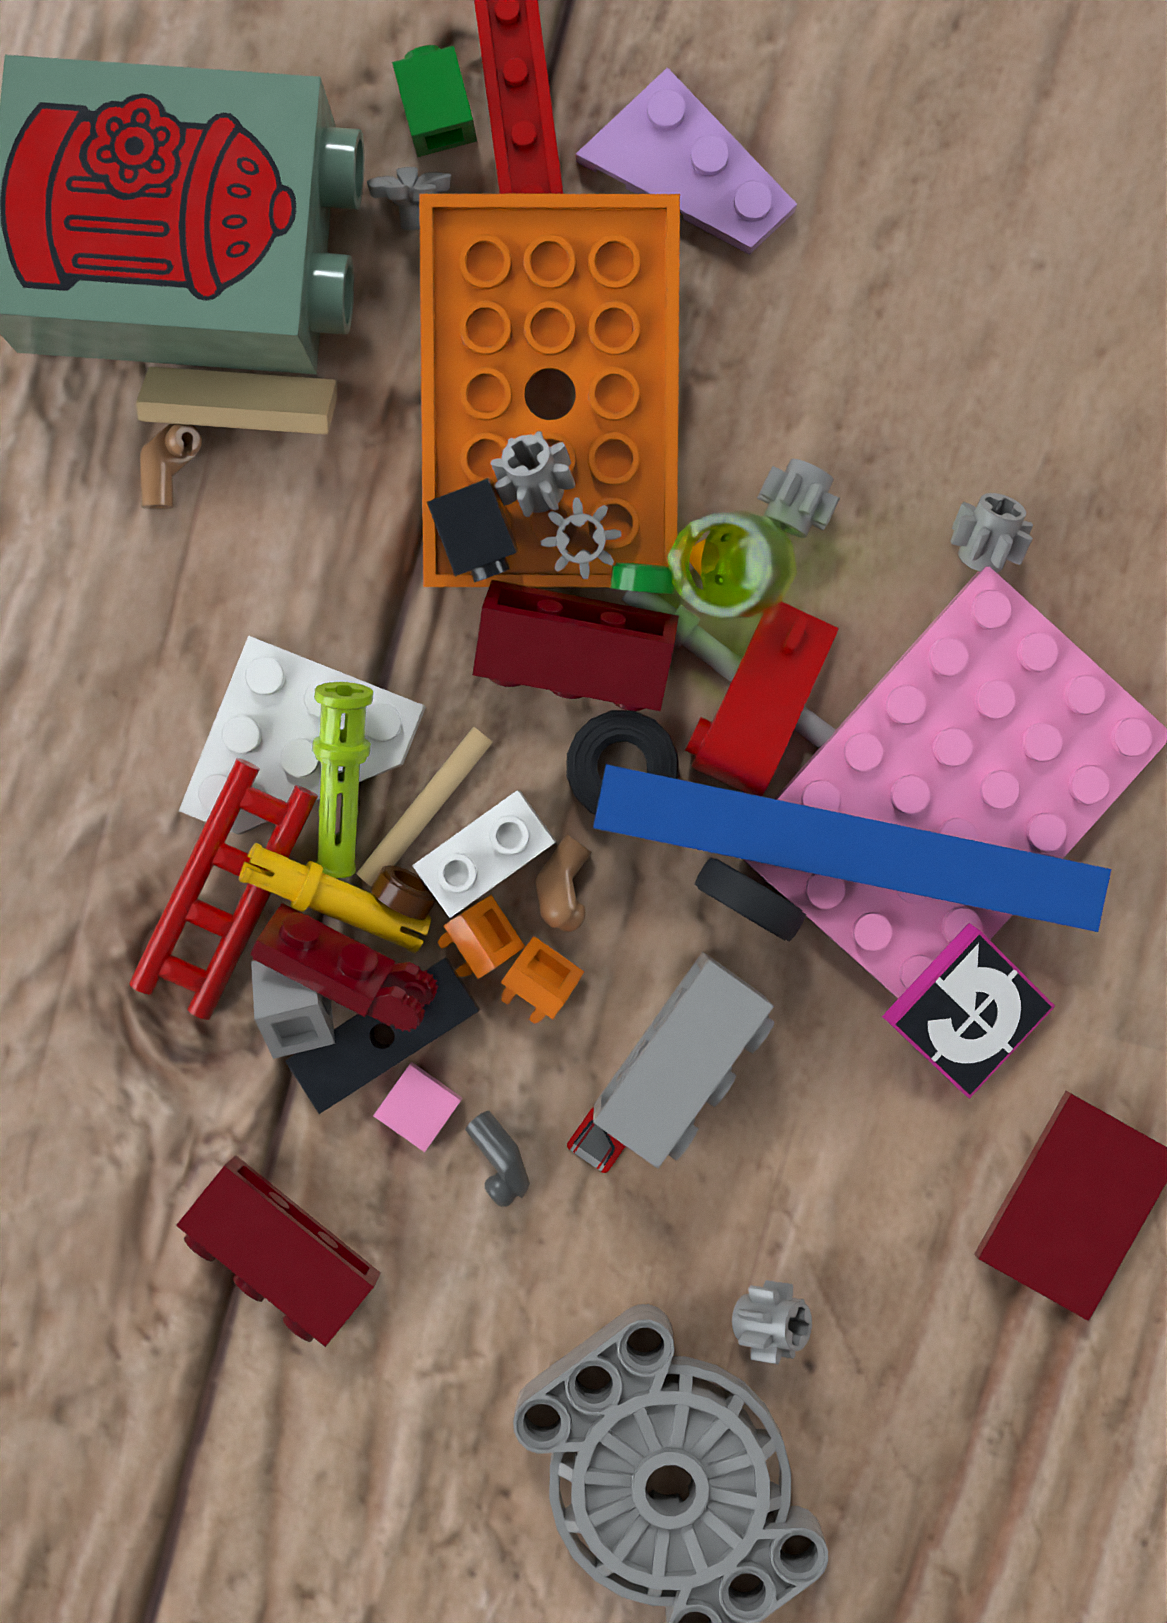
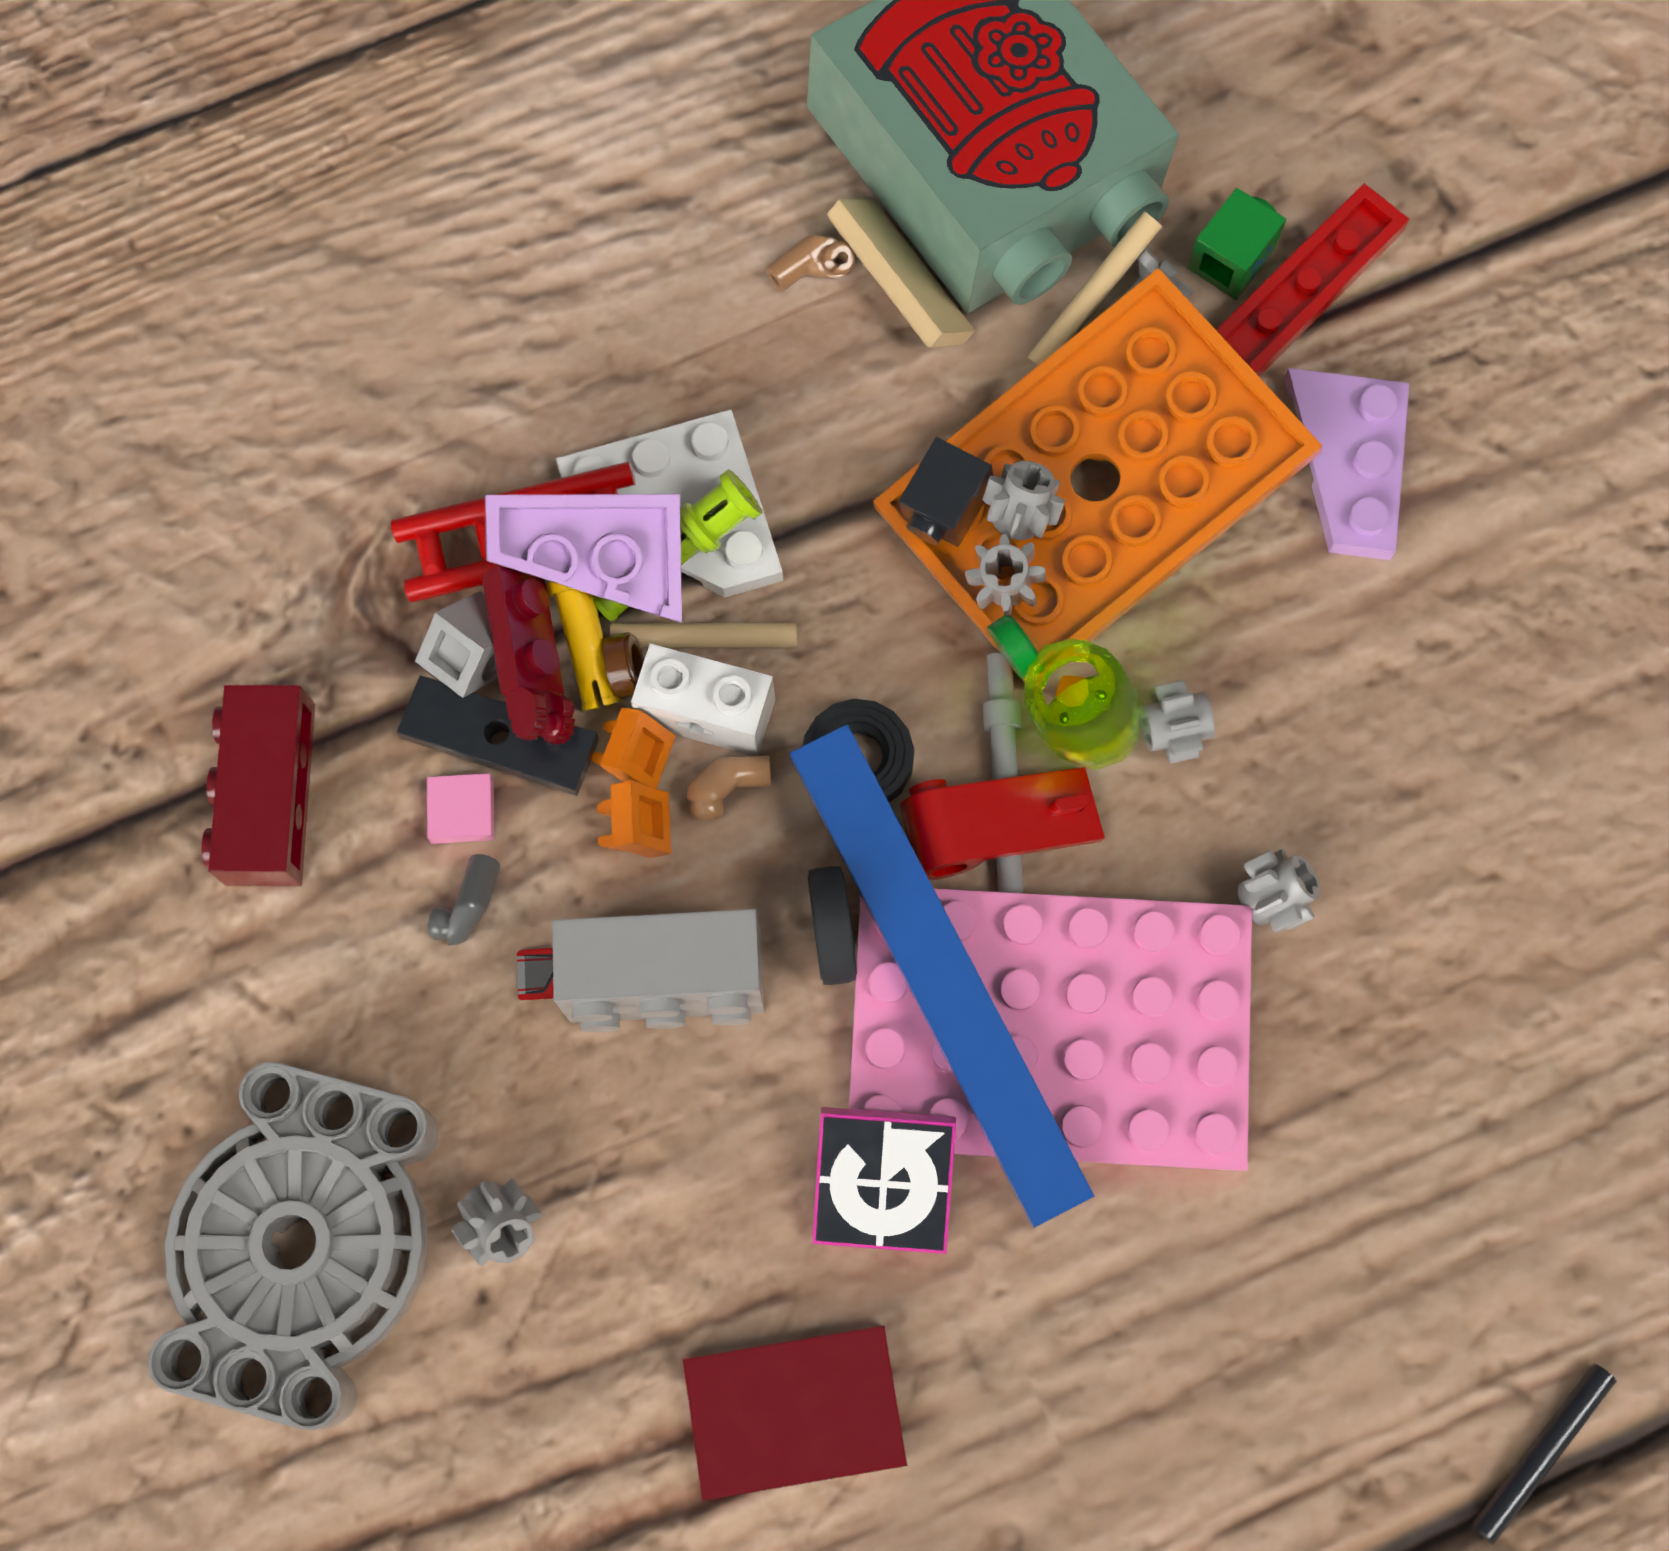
camera: 50 degrees right, 15 degrees down
dark red brick [472,580,679,712] -> none
none -> lavender wing [485,494,682,622]
none -> tan bar [1027,211,1162,365]

